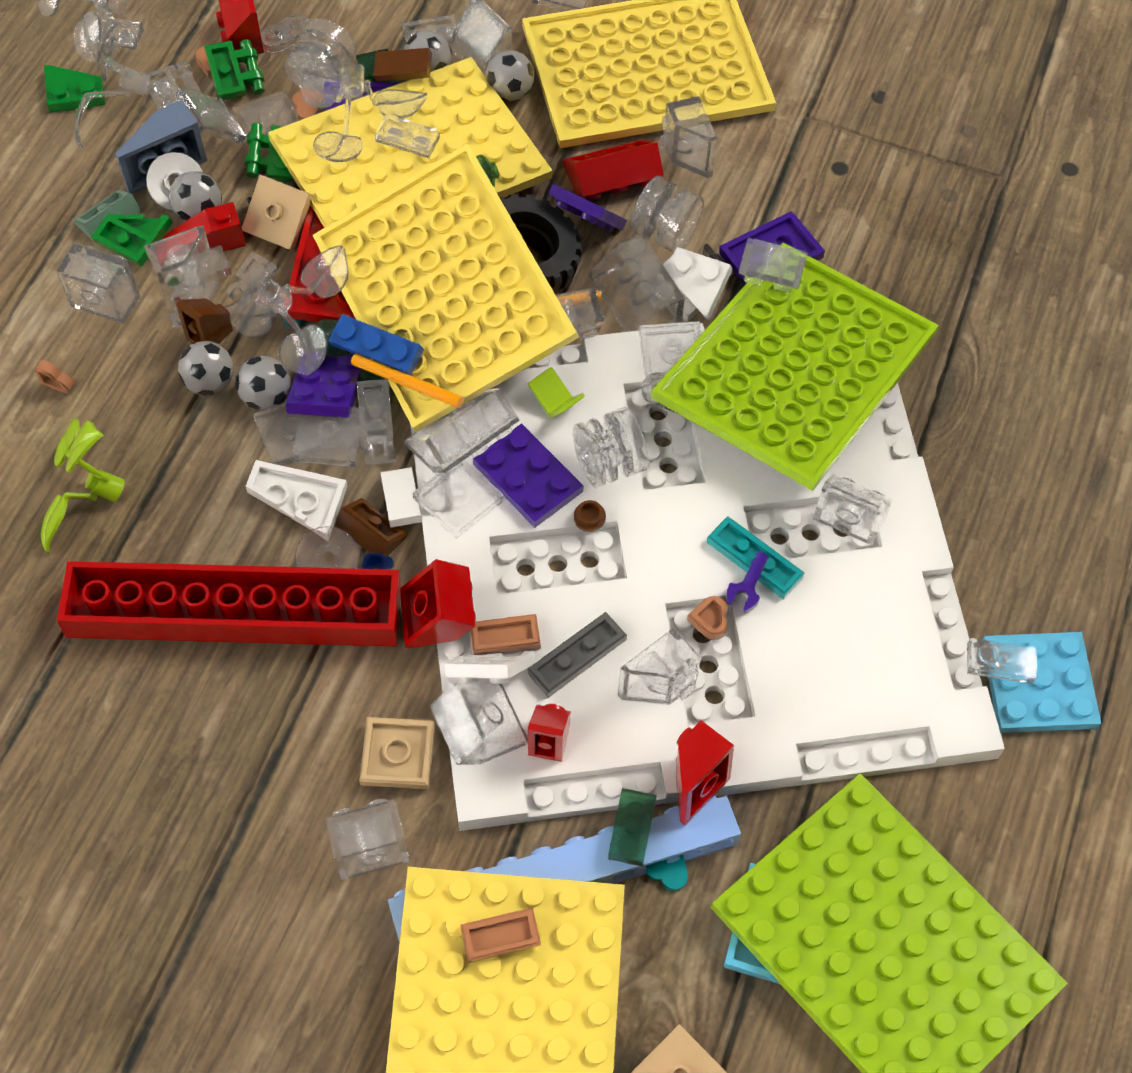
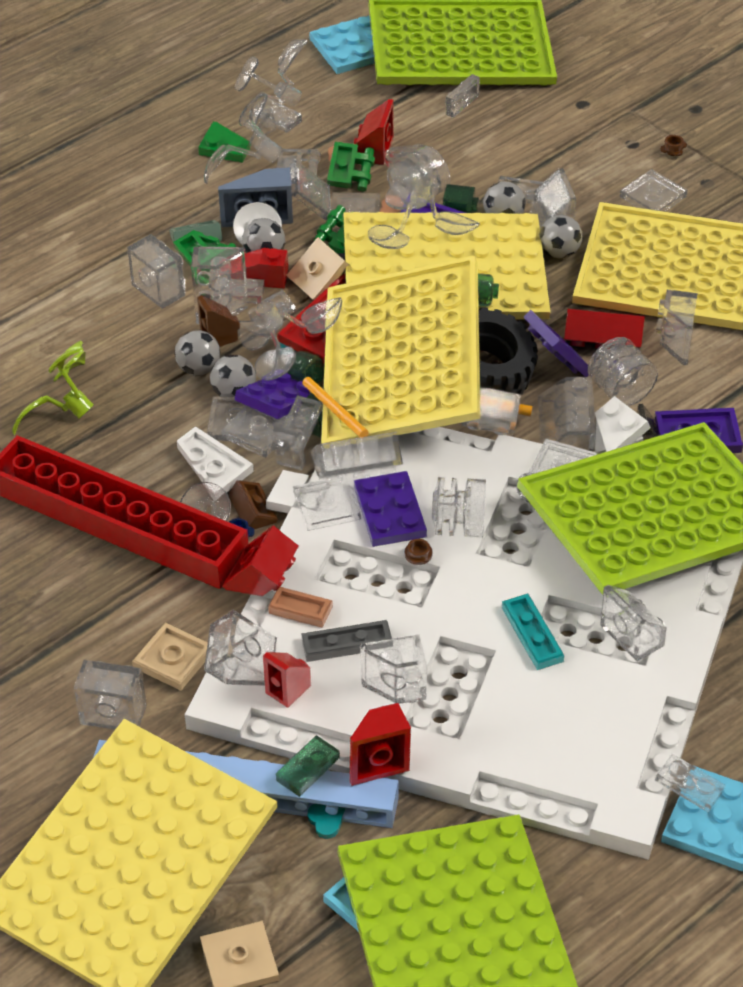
camera: 30 degrees right, 15 degrees down
nougat tile [35,360,75,393] -> none
blue plate [328,314,424,375] -> none
reddish brown tile [373,48,432,82] -> none
clear plate [375,113,440,158] -> none
white wing [445,651,535,684] -> none
nougat tile [460,907,541,963] -> none
lime bracket [528,367,585,418] -> none
nougat tile [687,596,728,640] -> none
dark purple bar [727,551,769,613] -> none
clear slope [738,238,810,293] -> none

